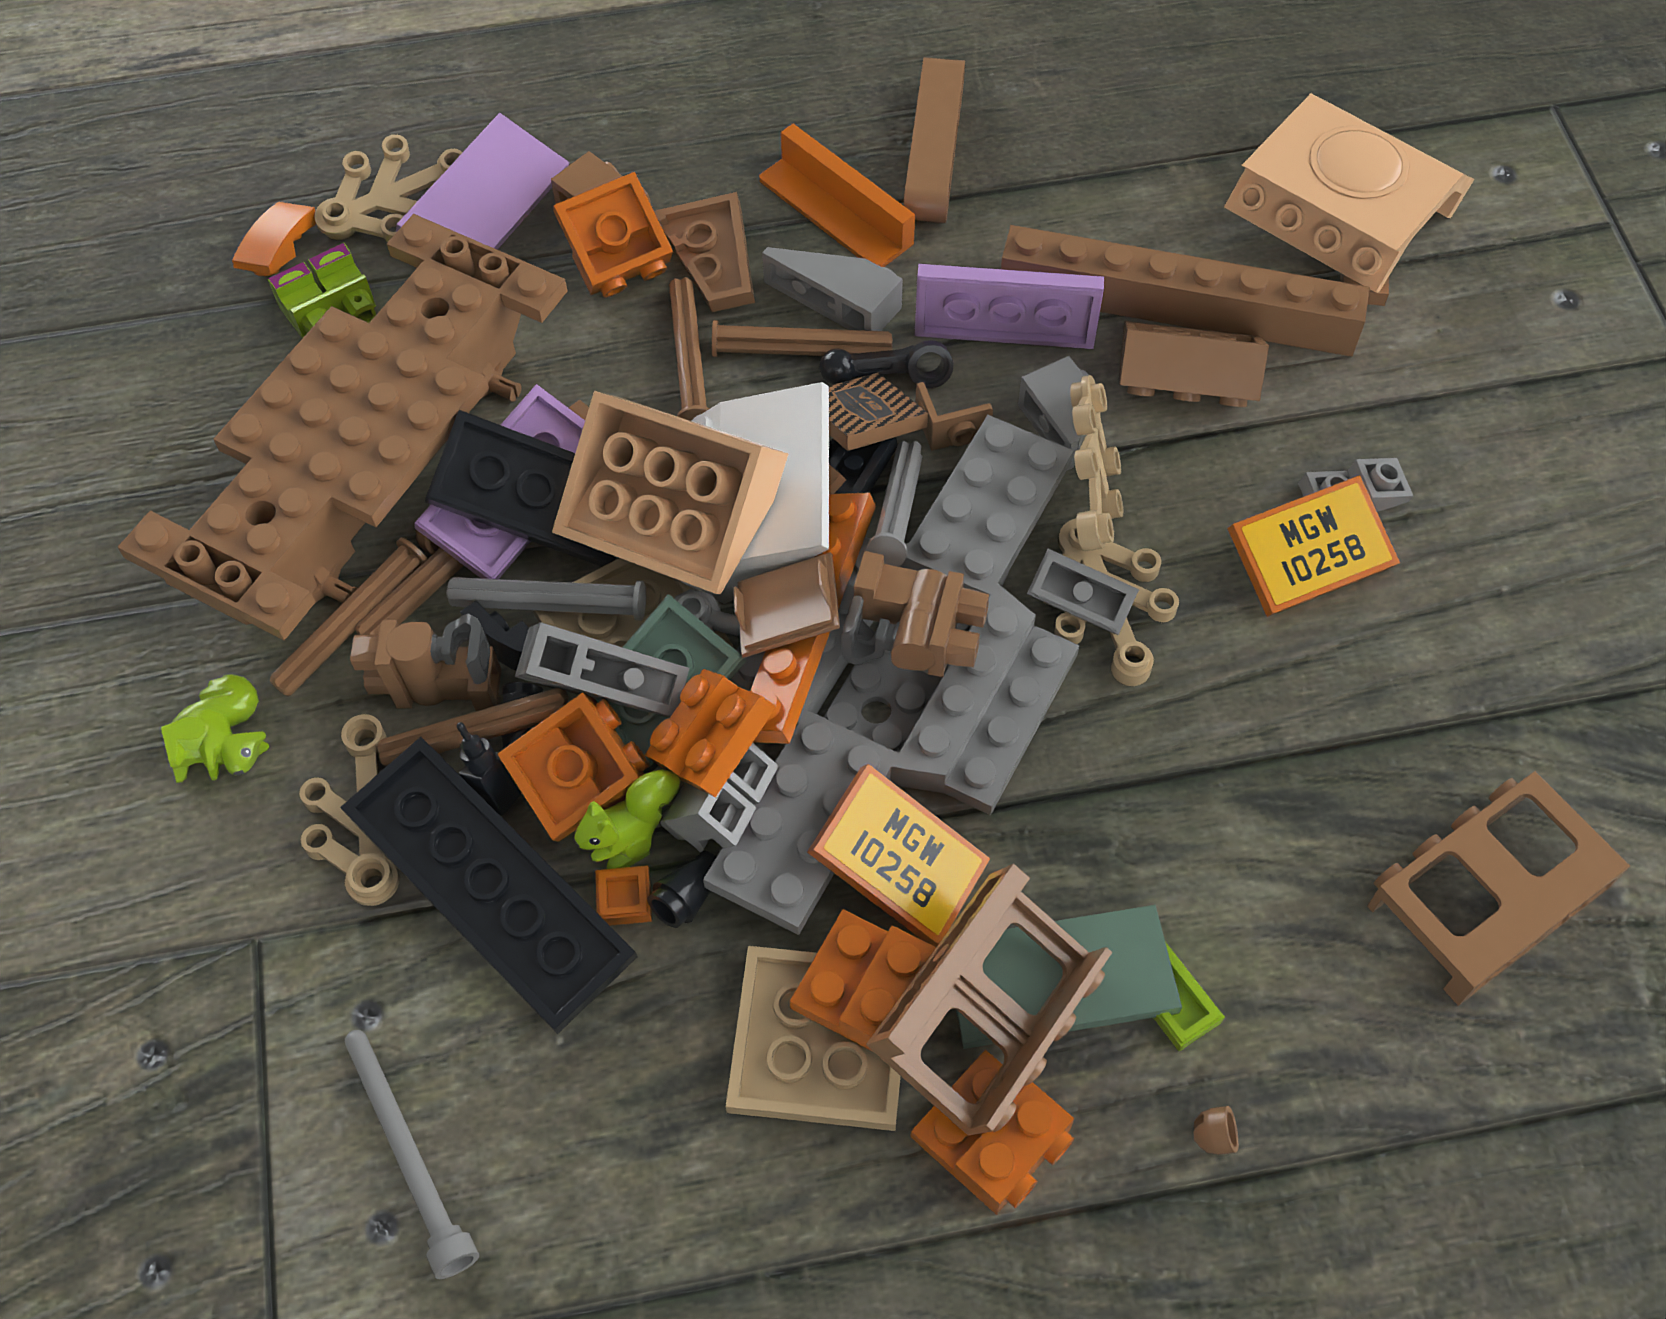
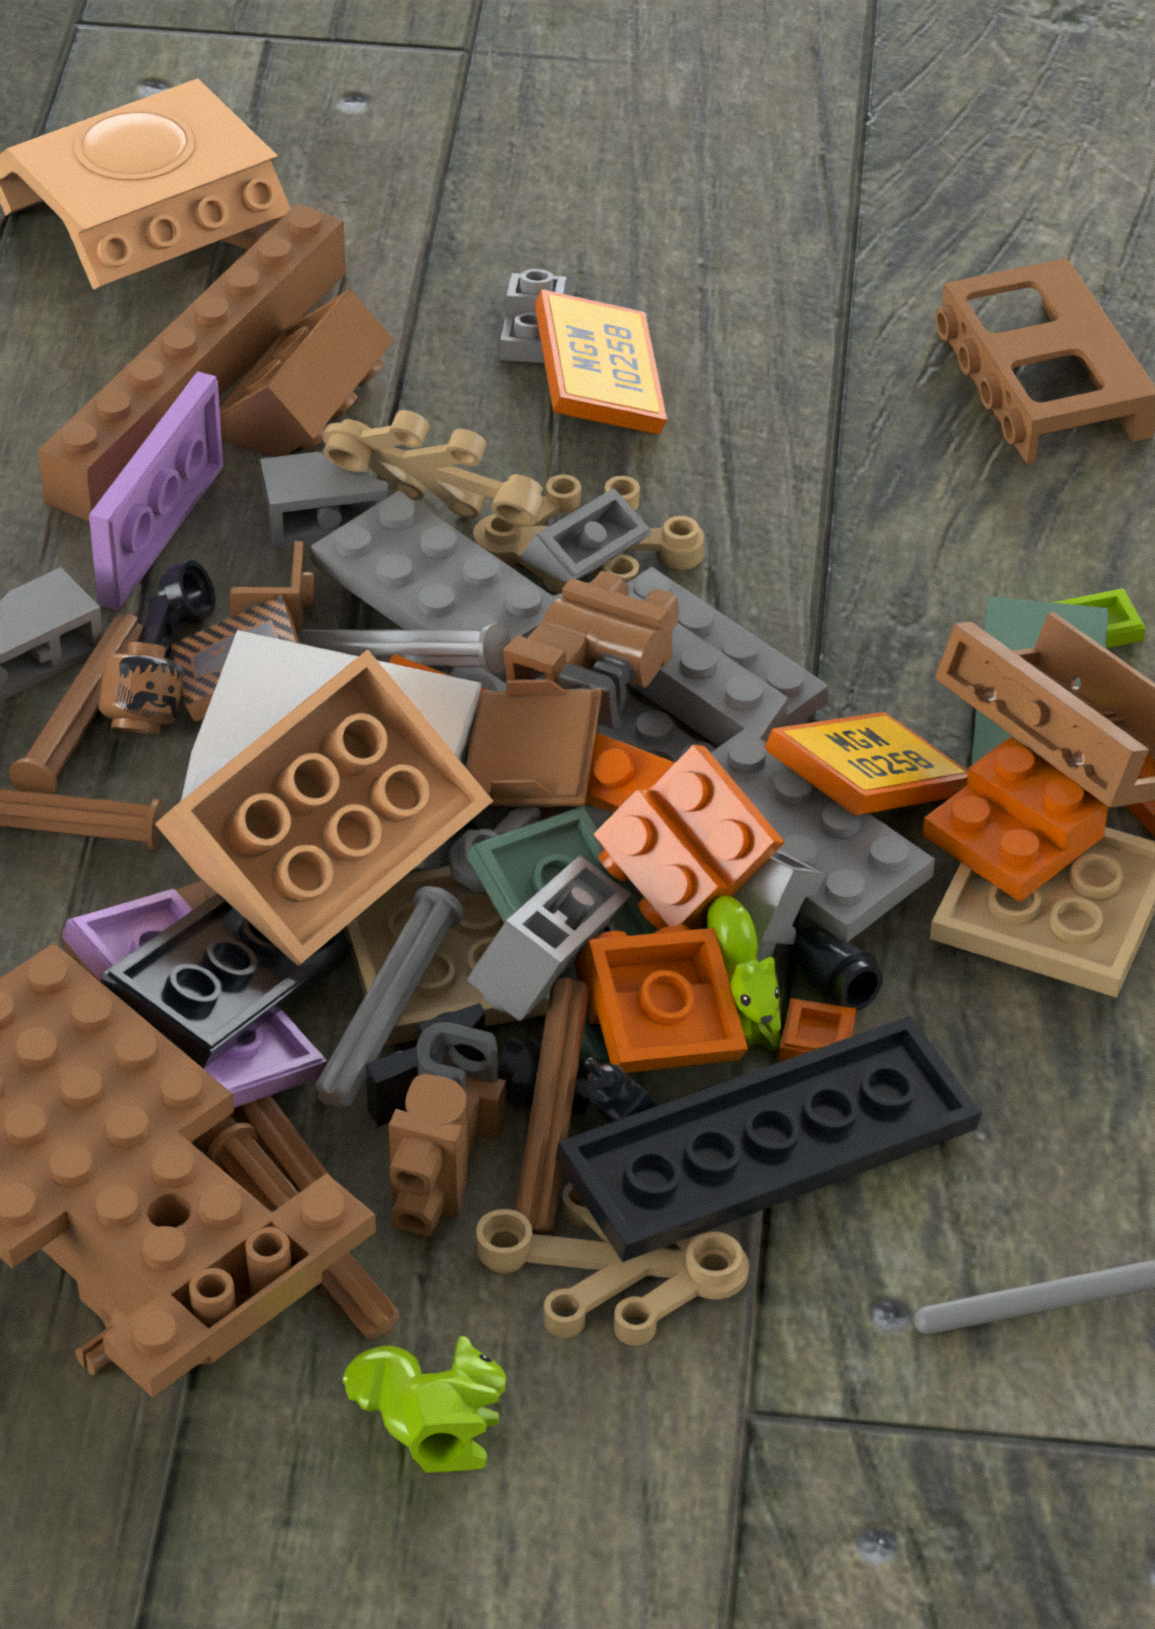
camera: 75 degrees left, 15 degrees down
none -> medium nougat head [98,642,184,735]

